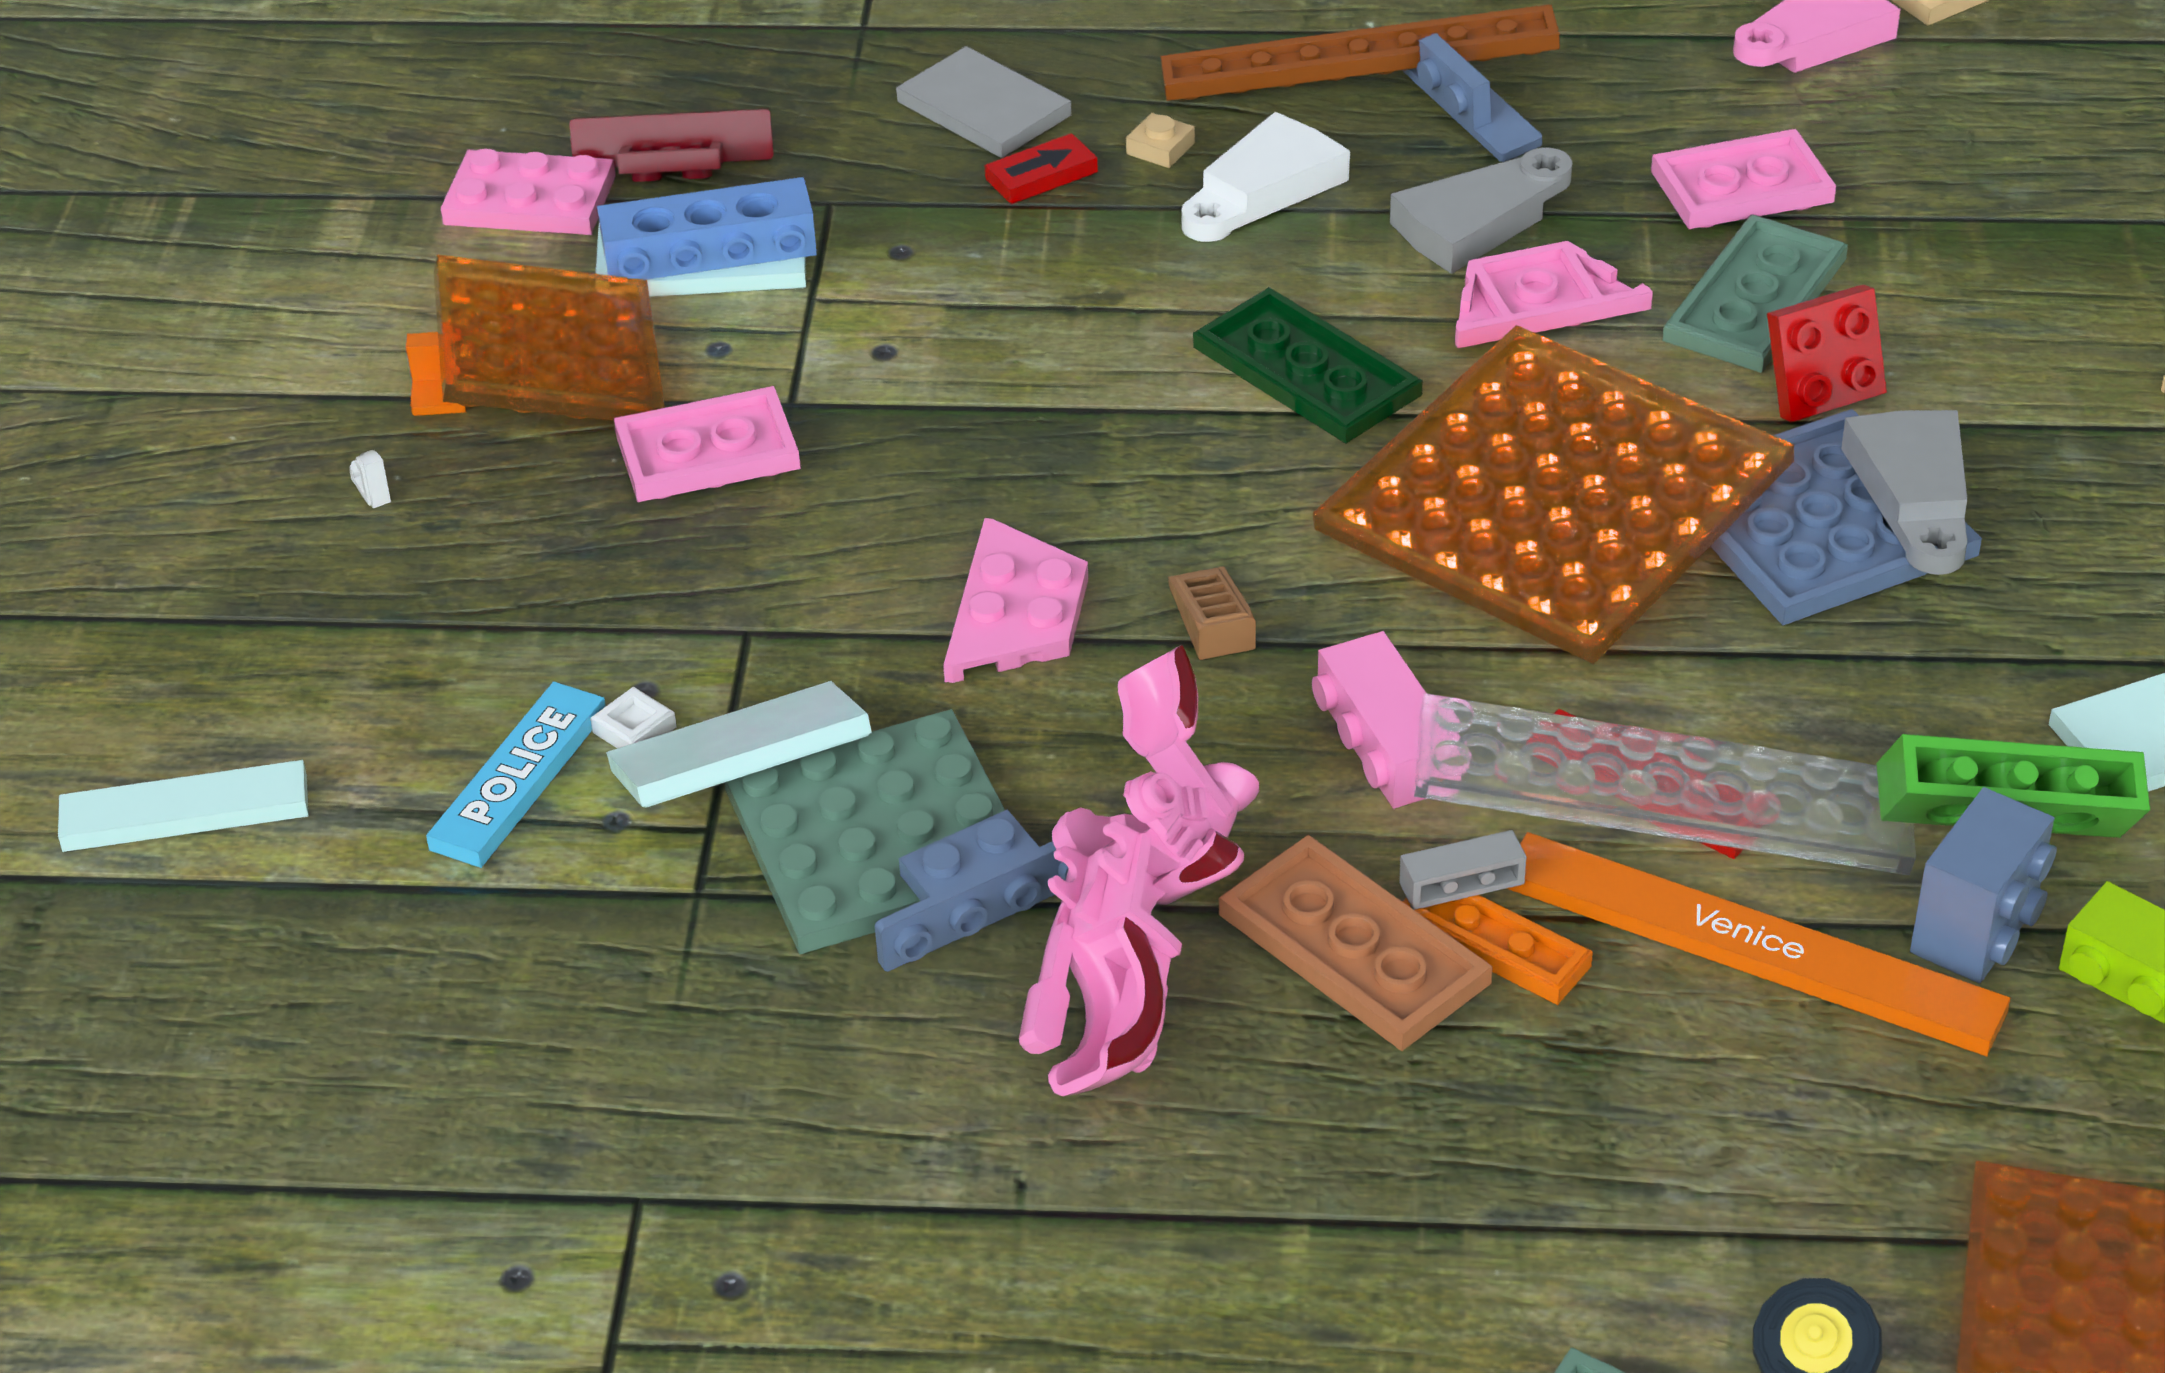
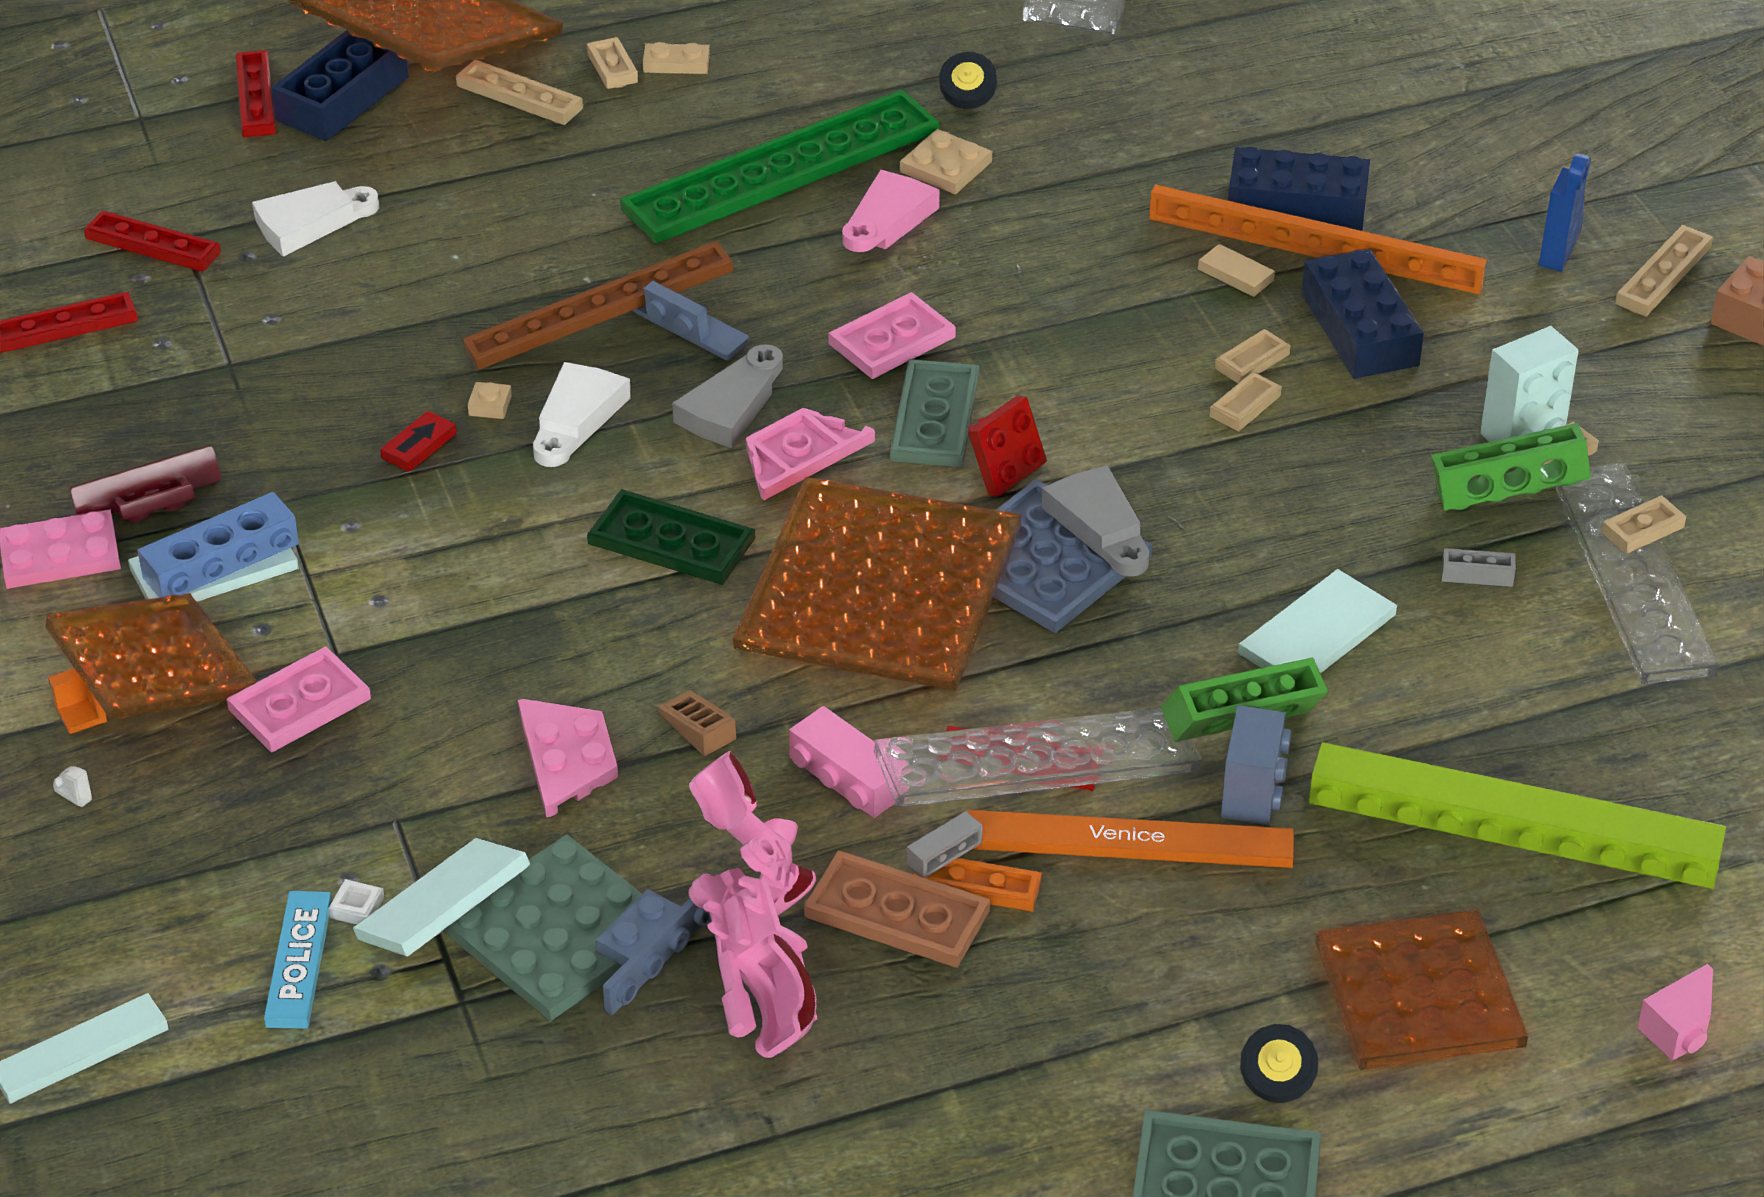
camera: 25 degrees left, 0 degrees up
light grey tile [896,46,1071,158] -> none

